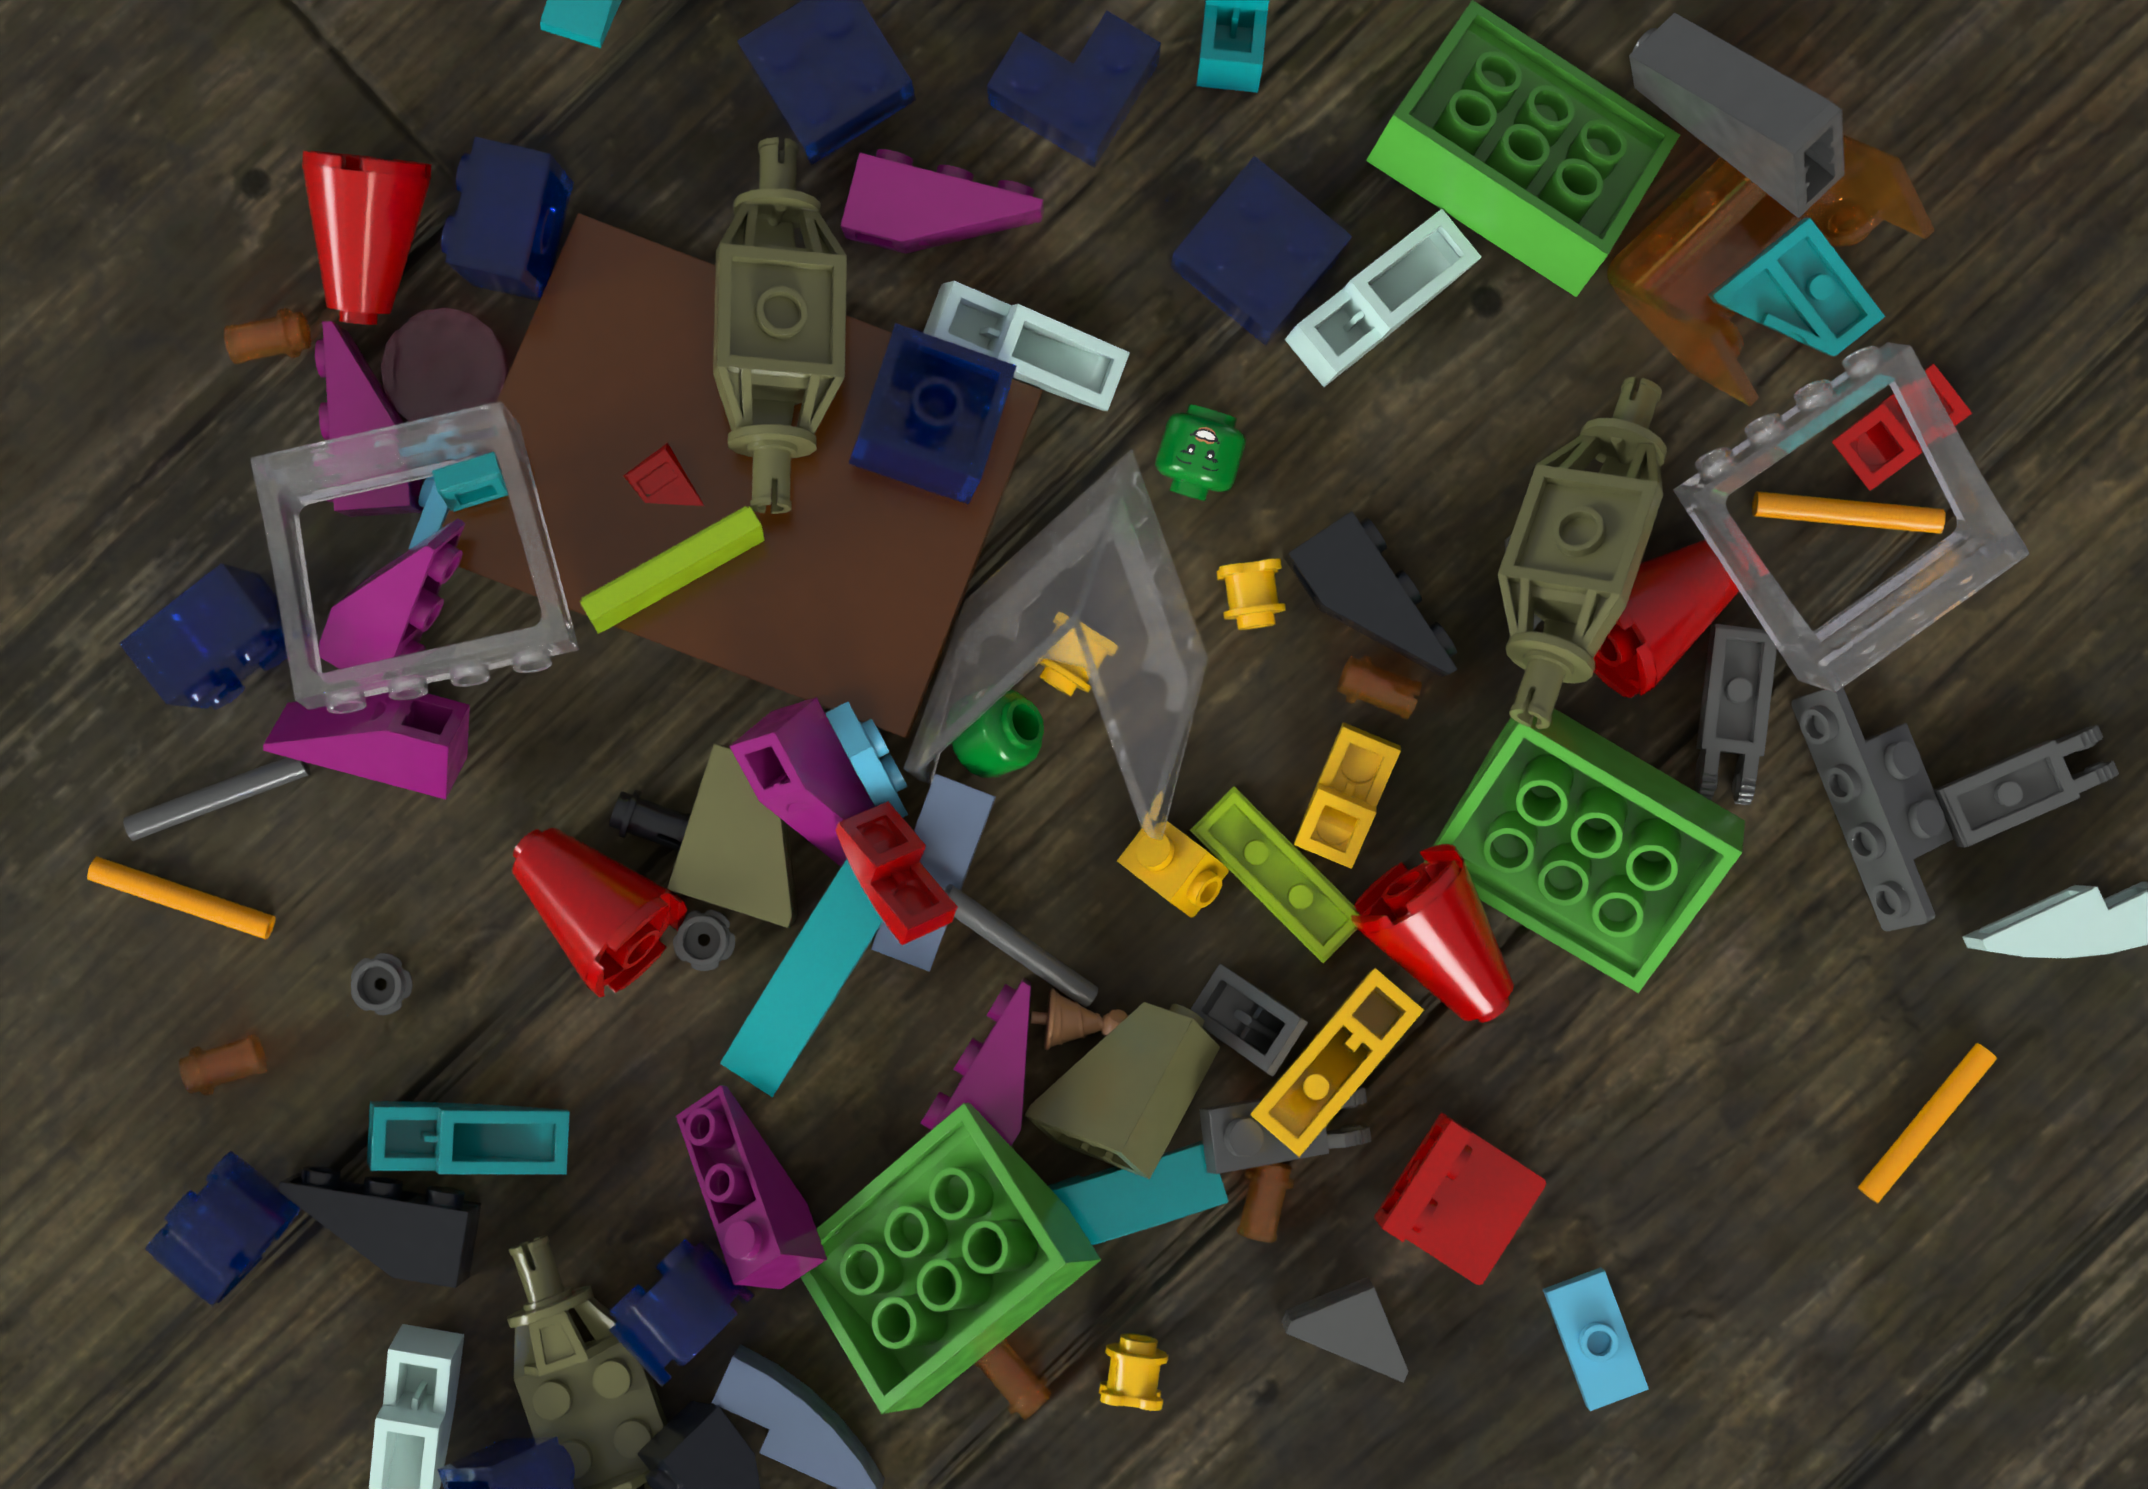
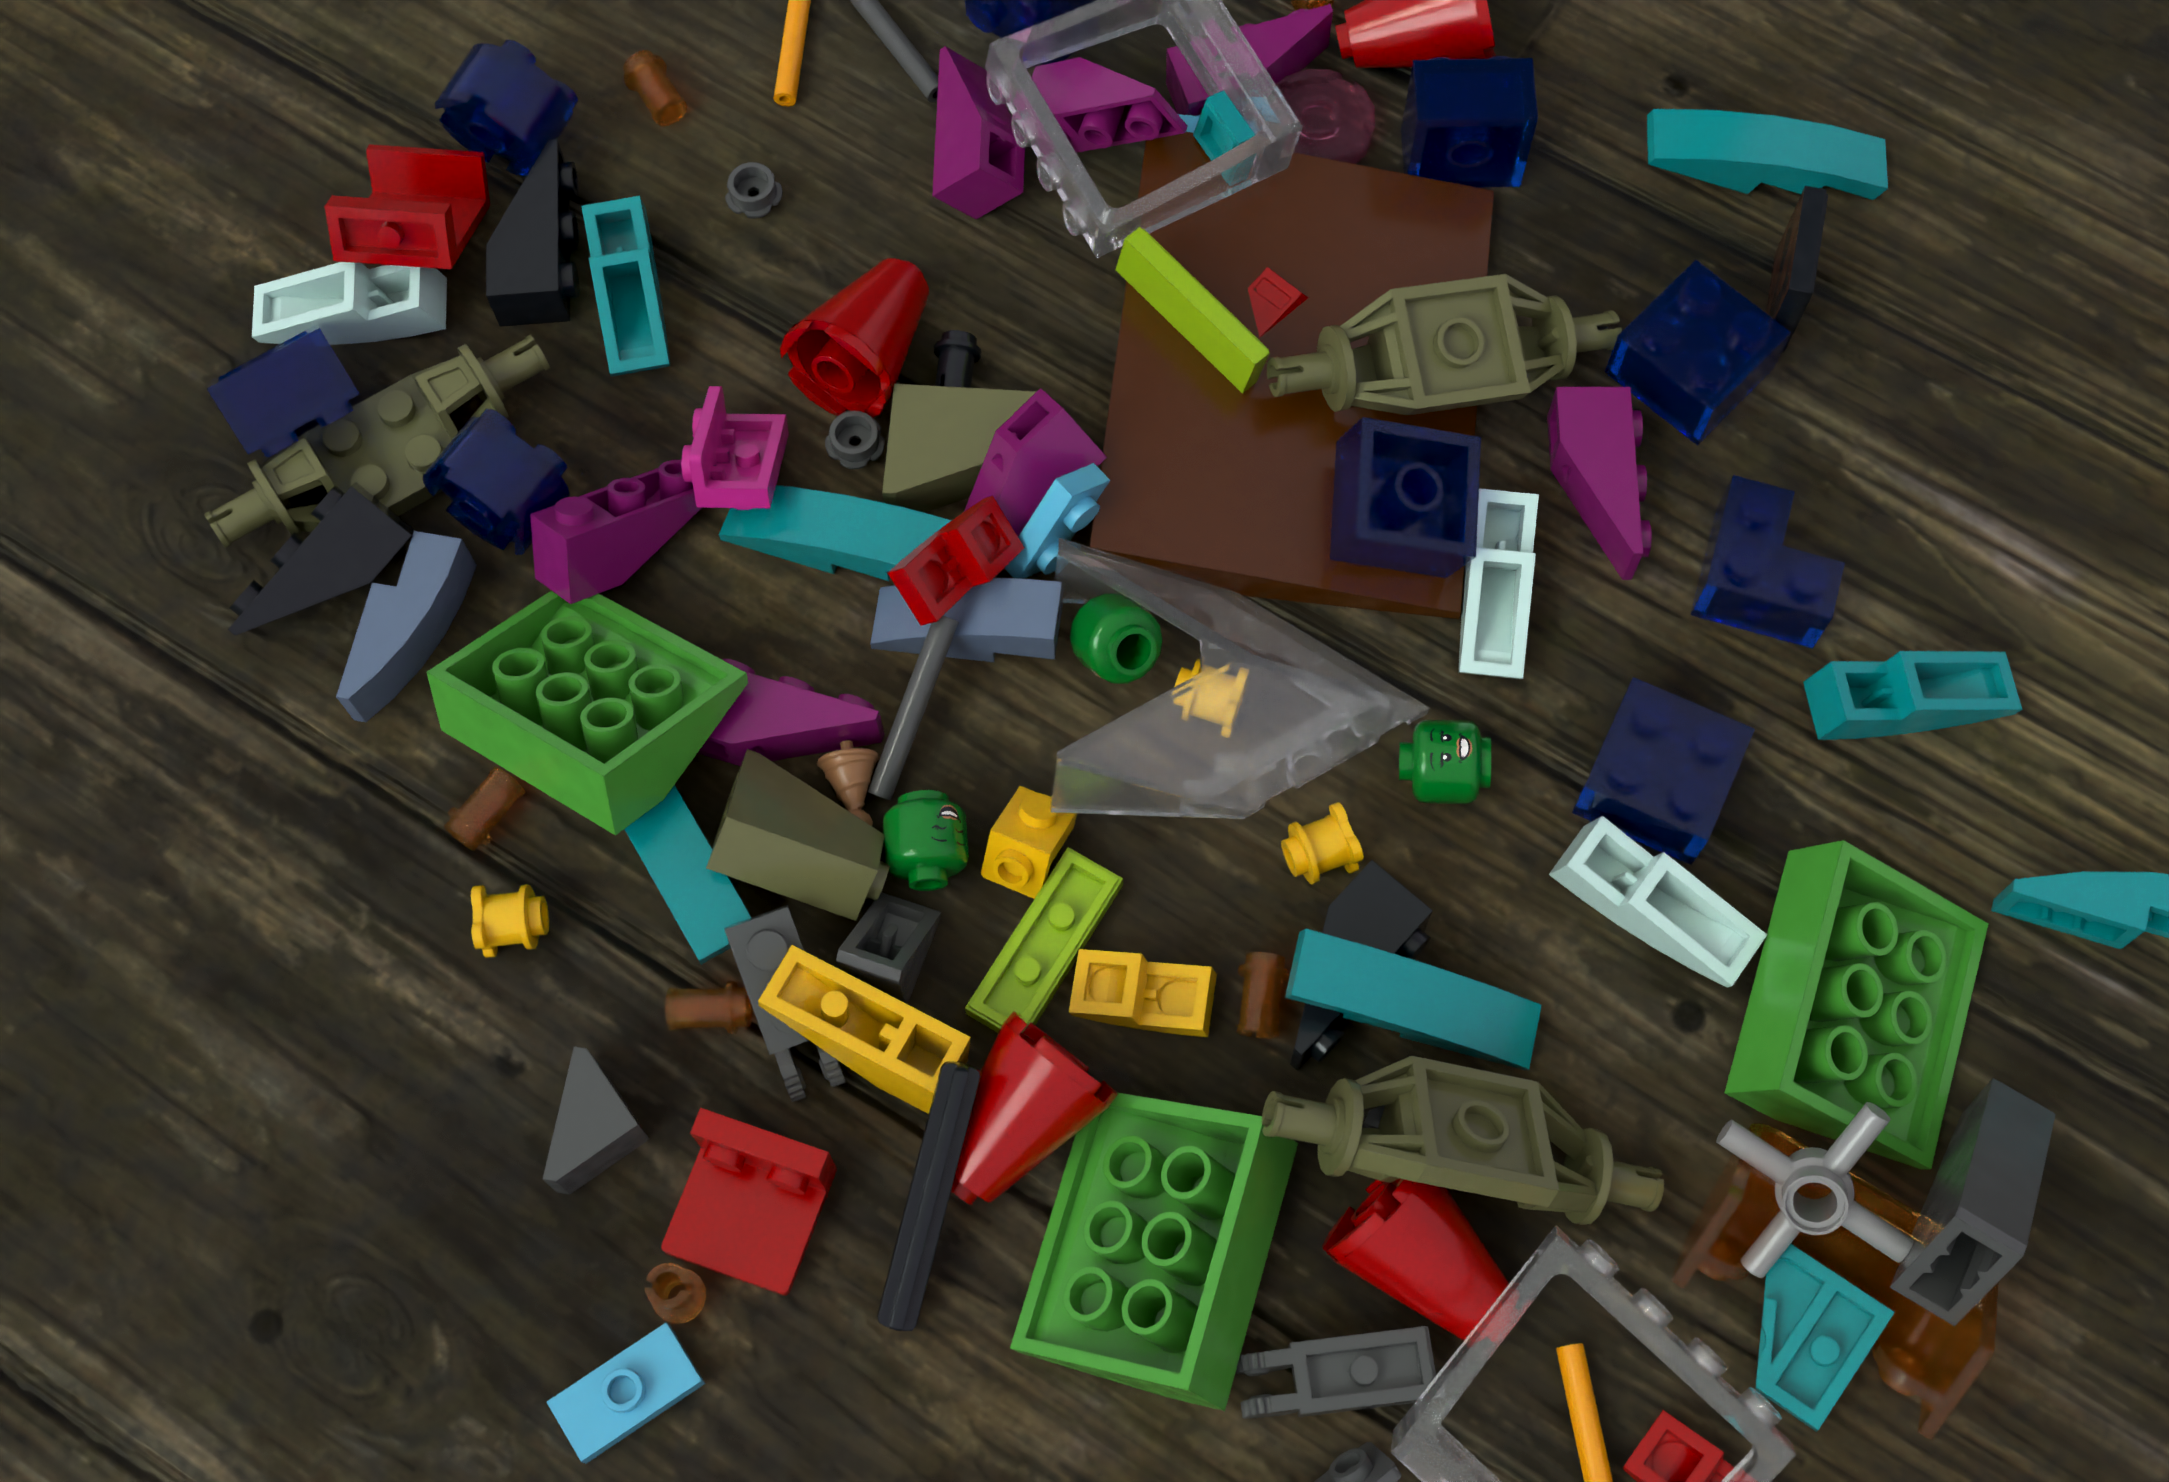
camera: 75 degrees right, 20 degrees down
none -> red panel [324,144,491,269]
none -> clear orange pin [645,1262,706,1324]
none -> dark pink bracket [681,386,789,510]
none -> black axle [877,1061,981,1331]
none -> green head [883,790,969,891]
none -> teal slope [1285,929,1542,1070]
none -> light grey bar [1716,1102,1914,1278]

